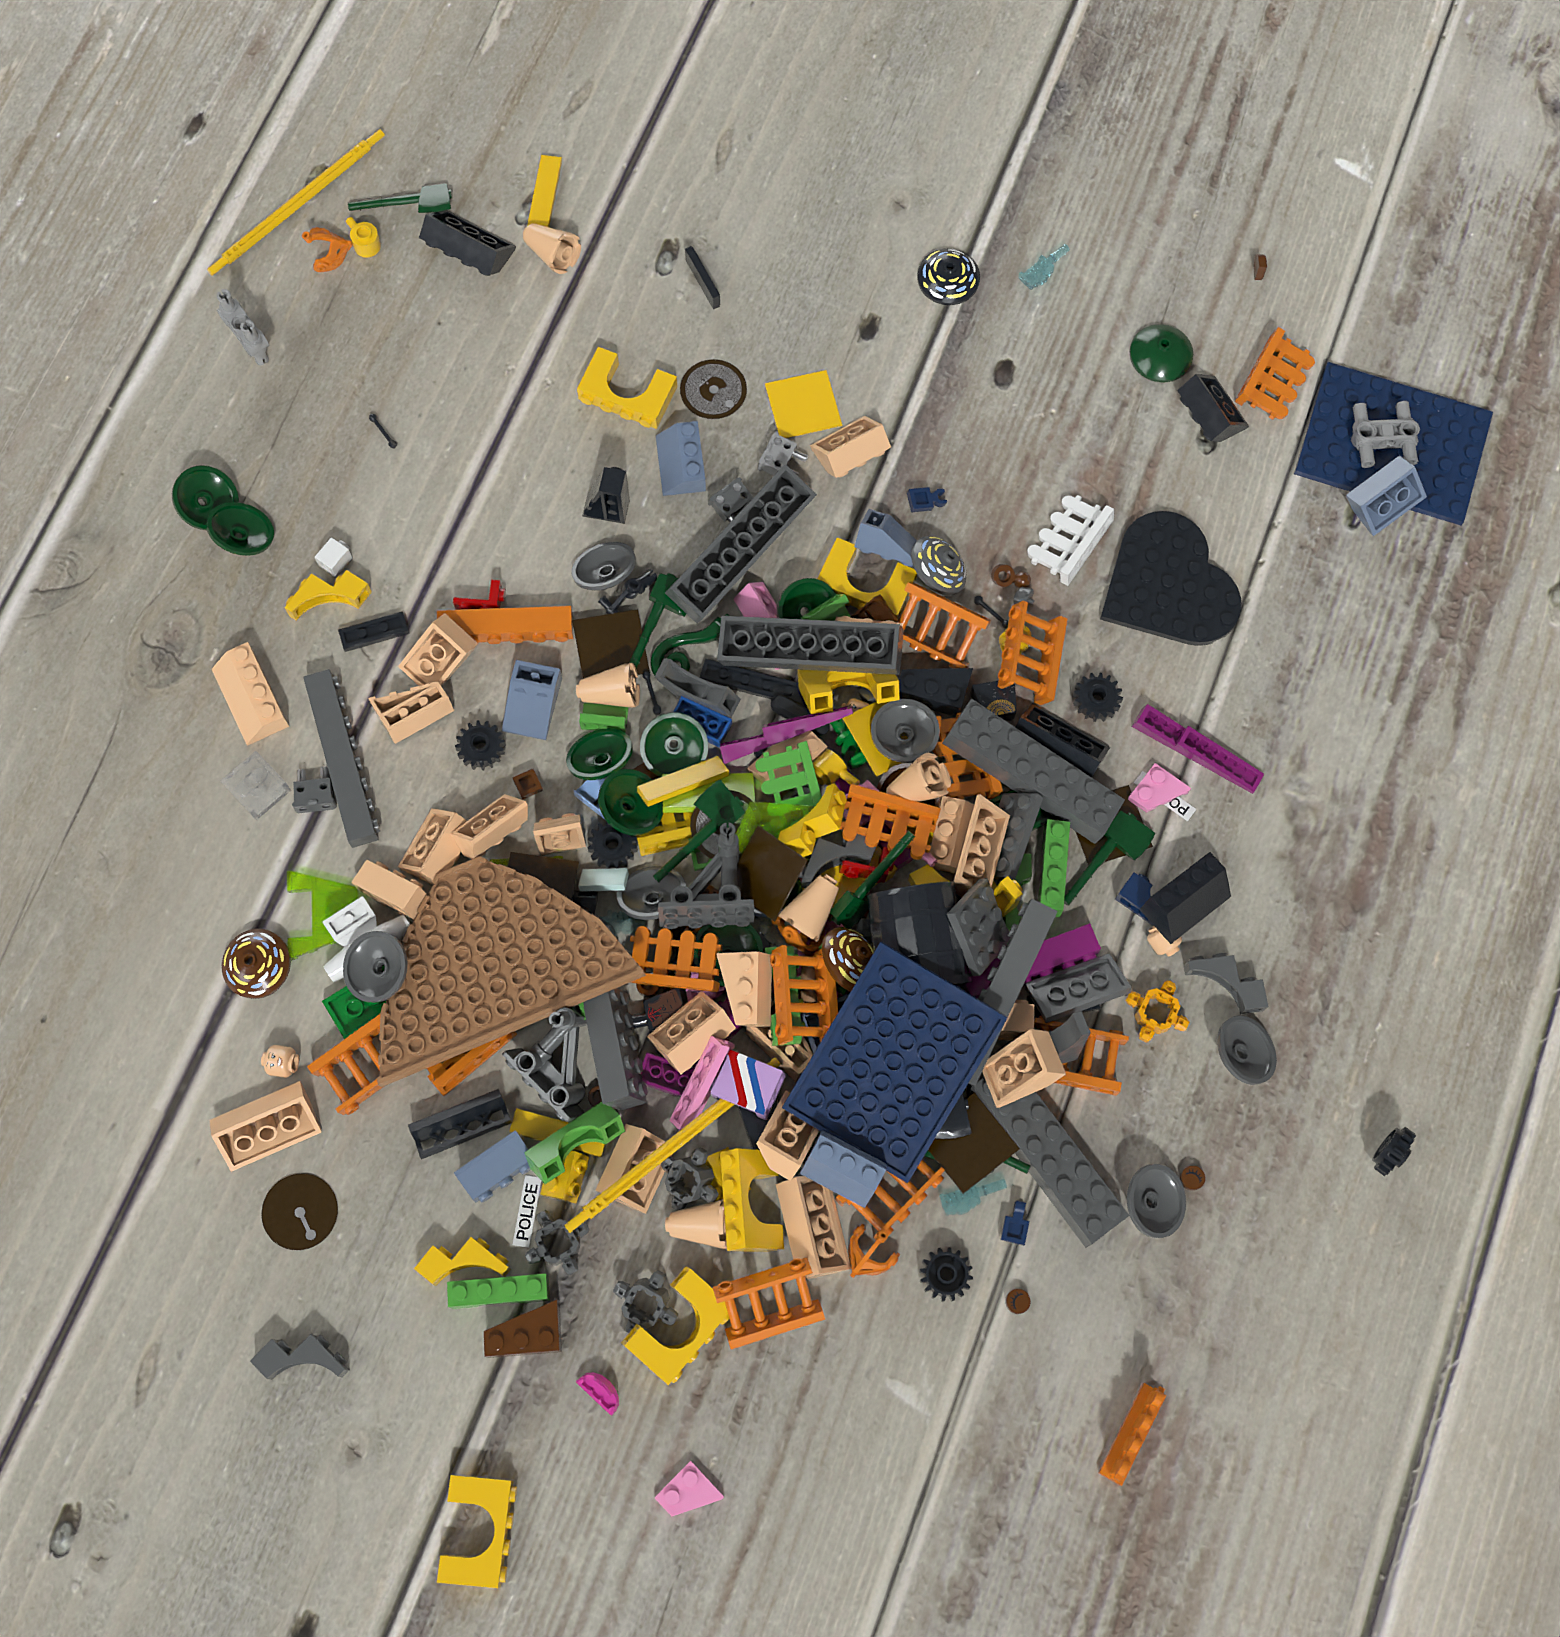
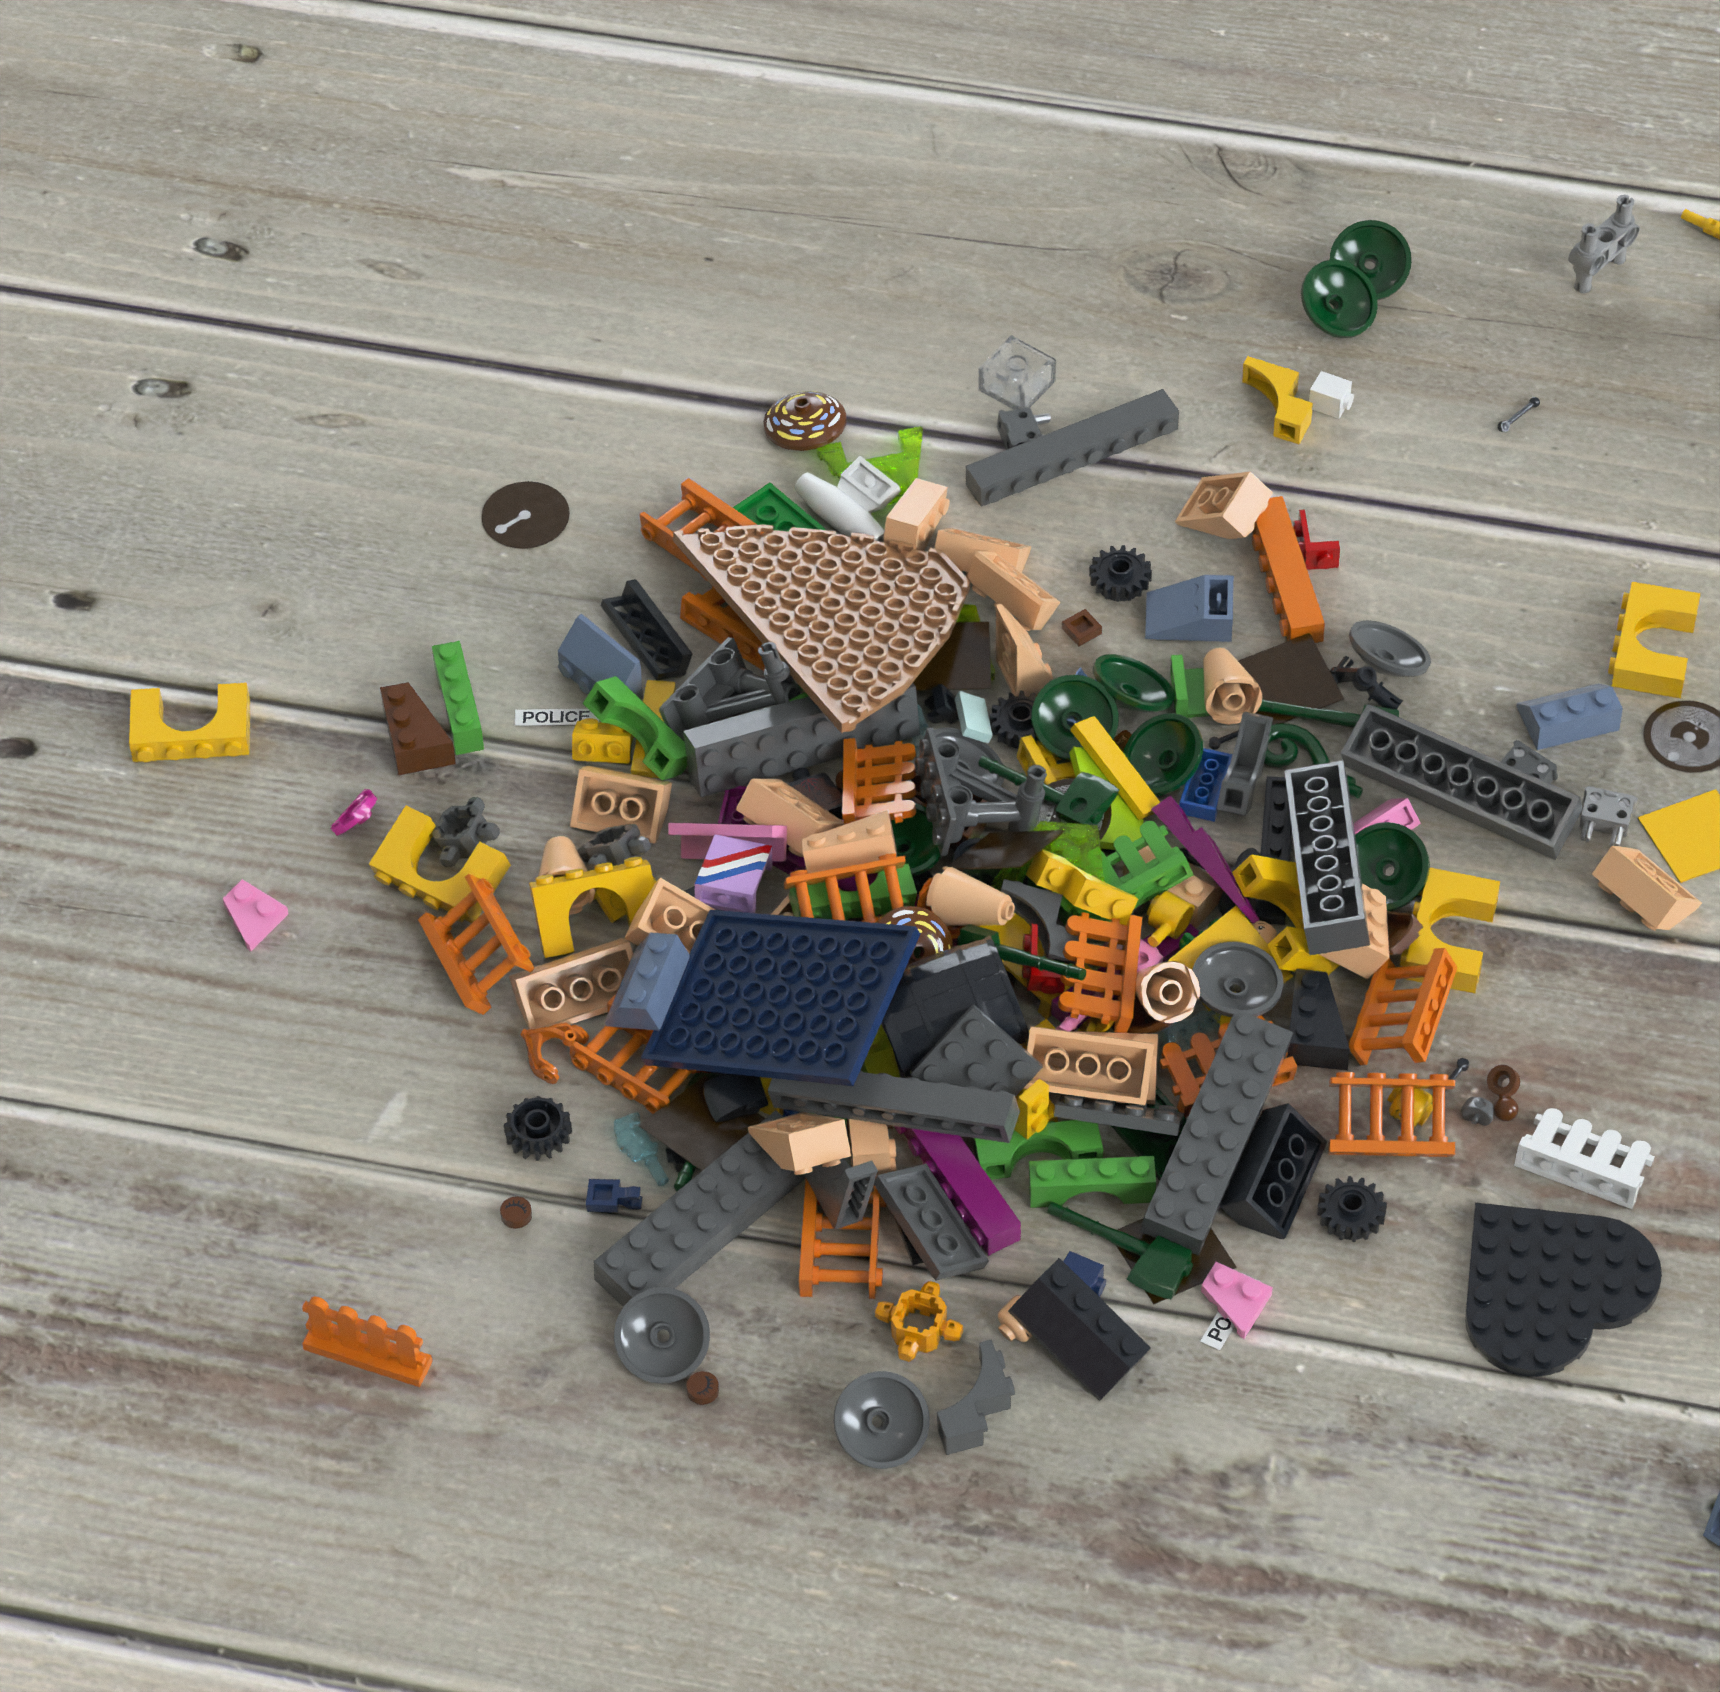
camera: 85 degrees right, 20 degrees down
light nougat slope [209,1081,322,1172] -> none
light nougat slope [212,642,289,746] -> none
dark grey arch [250,1334,349,1380] -> none
light nougat head [261,1045,299,1078] -> none
black tile [338,611,410,652] -> none
dark grey dish [343,931,408,1003] -> none
light nougat wedge [368,681,454,744] -> none
yellow arch [414,1237,511,1286] -> none
dark grey piece [525,1210,590,1275] -> none
yellow axle [564,1057,781,1233] -> none
black wedge [582,467,630,524] -> none
bright green panel [801,594,850,621] -> none
sand blue slope [854,509,917,567] -> none
dark blue plate [907,487,947,513] -> none
dark grey dish [911,536,966,596] -> none
black torso [970,680,1016,722] -> none
magenta slope [1131,704,1264,794] -> none
black gear [1372,1127,1416,1177] -> none

